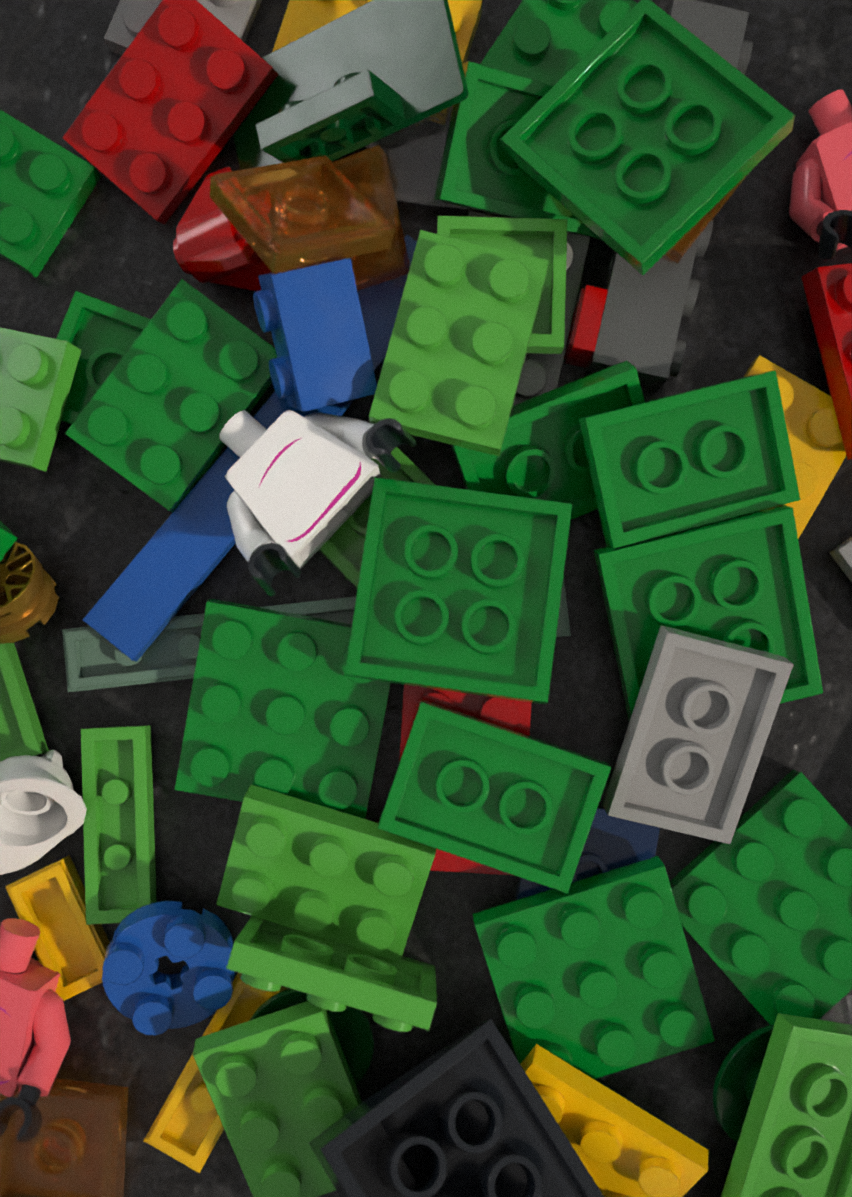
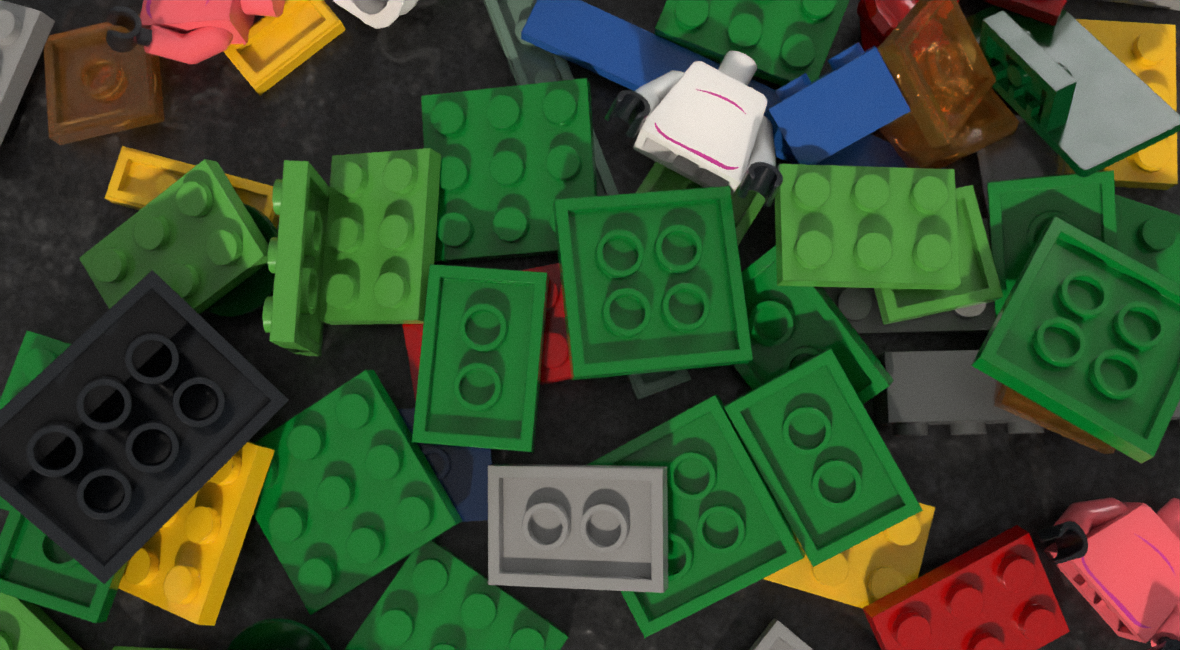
camera: 75 degrees right, 5 degrees down
bright green plate [81,725,157,925] -> none
blue plate [102,901,235,1036] -> none
red tile [563,285,608,368] -> none

